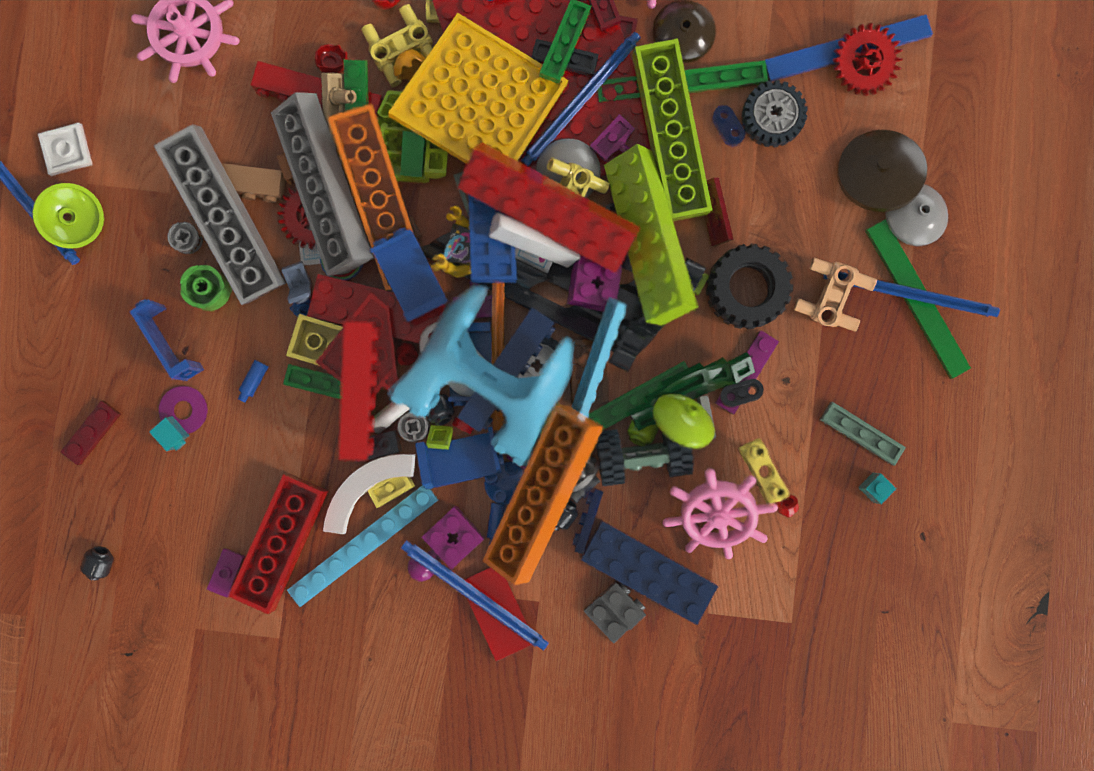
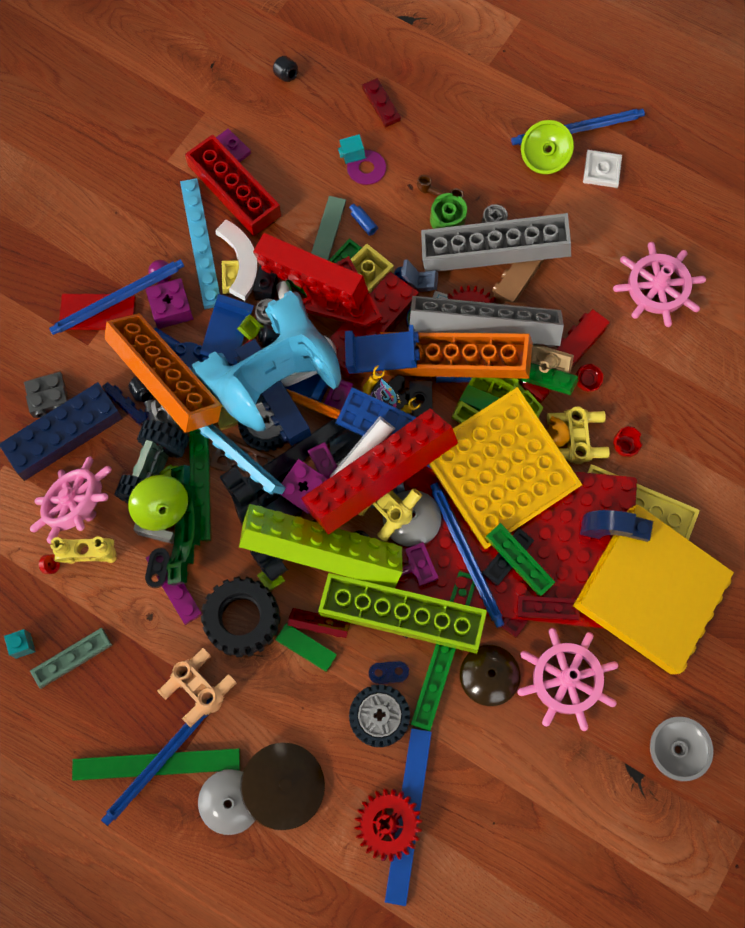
camera: 115 degrees right, 15 degrees down
blue panel [130,299,204,381] -> none
red tile [395,343,419,365] -> none
none -> green tile [275,623,337,673]
none -> magenta plate [307,442,337,479]
none -> sand green tile [311,196,346,260]
none -> black brick [405,381,433,418]
none -> reddish brown bar [417,175,464,199]

